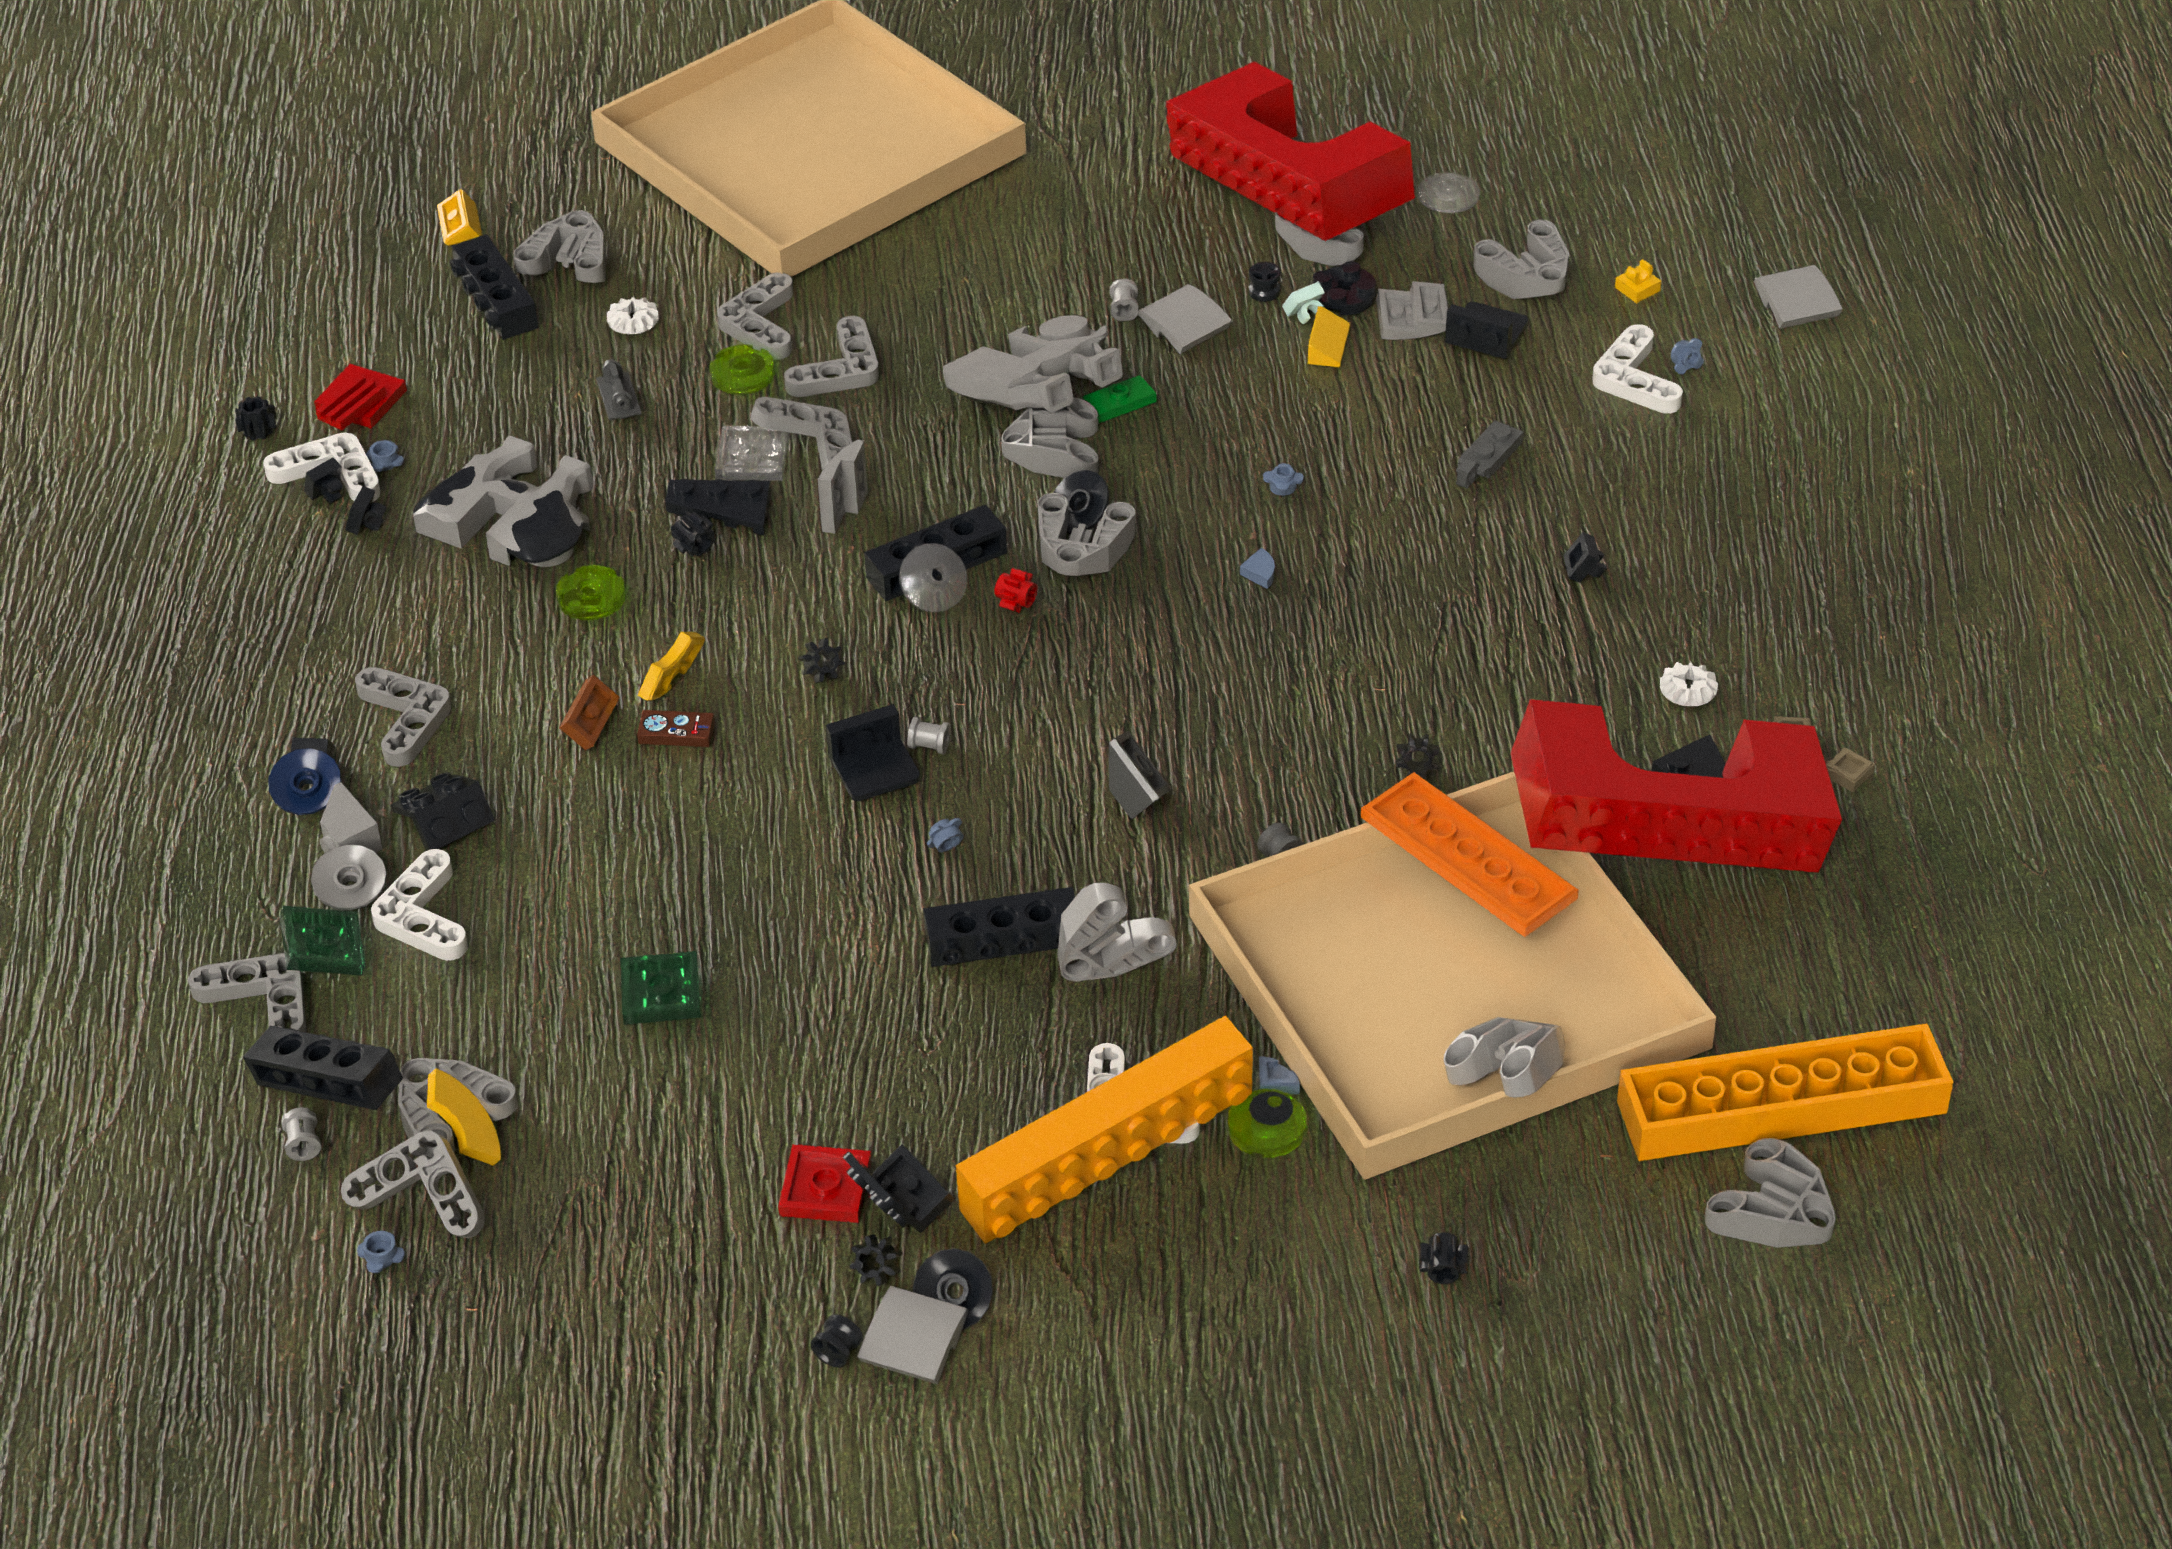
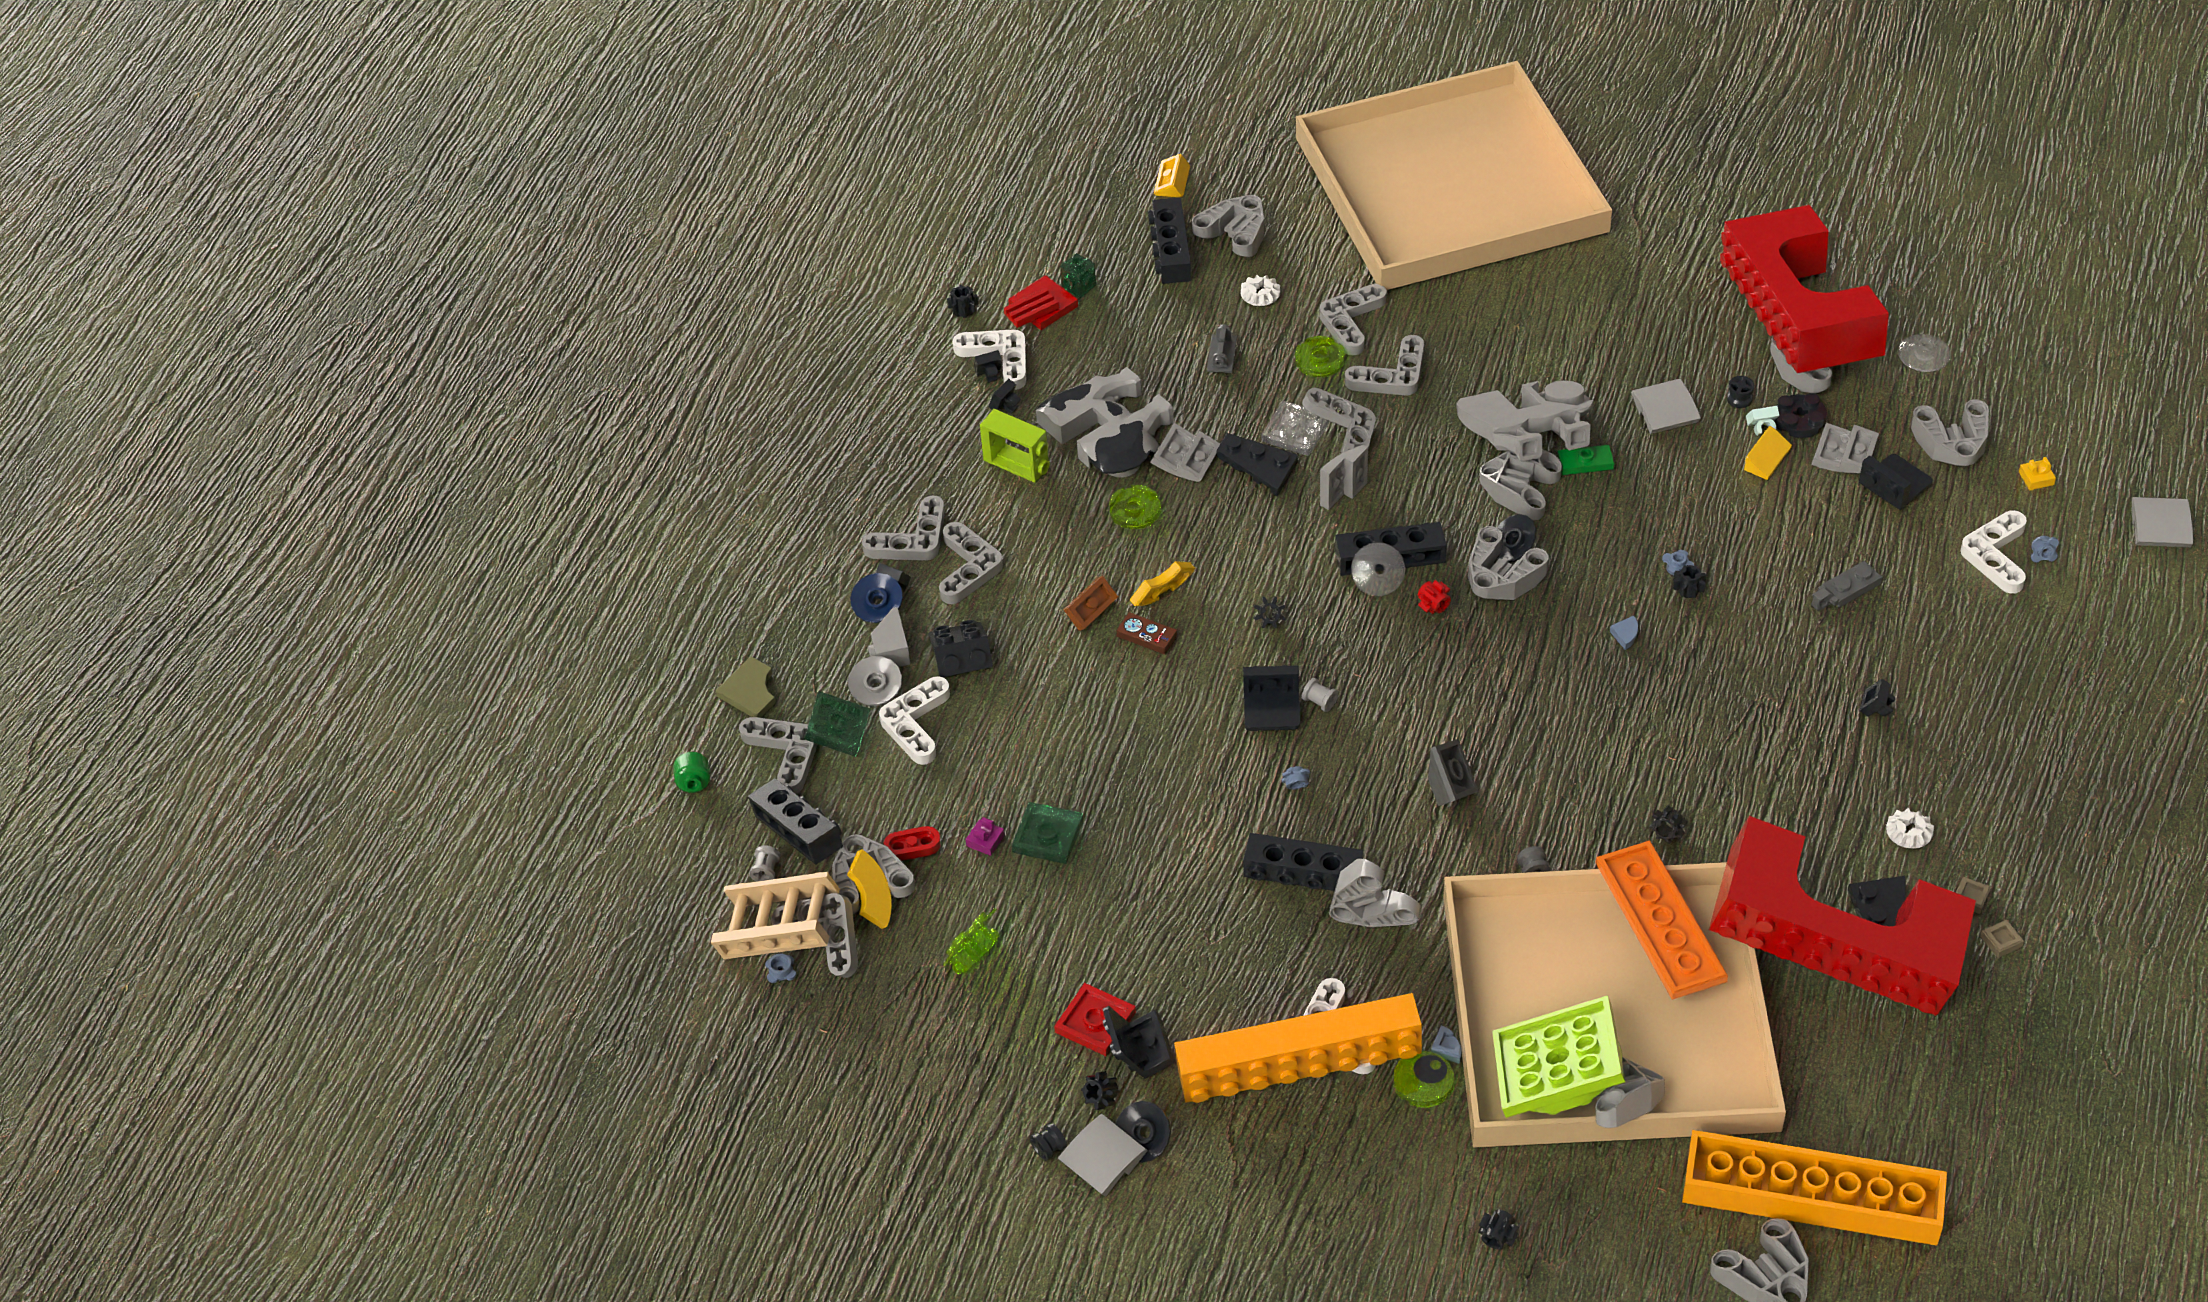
camera: 25 degrees right, 5 degrees up
sand blue plate [366,440,404,472] -> none
black gear [671,512,716,557] -> none
light grey bush [1109,279,1139,321] -> none
none -> green head [673,752,710,793]
none -> tan fence [711,872,840,959]
none -> olive tile [715,656,776,718]
none -> light grey beam [862,495,945,560]
none -> red plate [884,826,941,861]
none -> clear neon green hinge [943,908,1000,975]
none -> magenta tile [965,817,1005,856]
none -> lime window [980,409,1050,483]
none -> clear green brick [1060,253,1096,298]
none -> light grey slope [1150,423,1220,482]
none -> lime piece [1492,995,1625,1118]
none -> black gear [1673,565,1706,598]

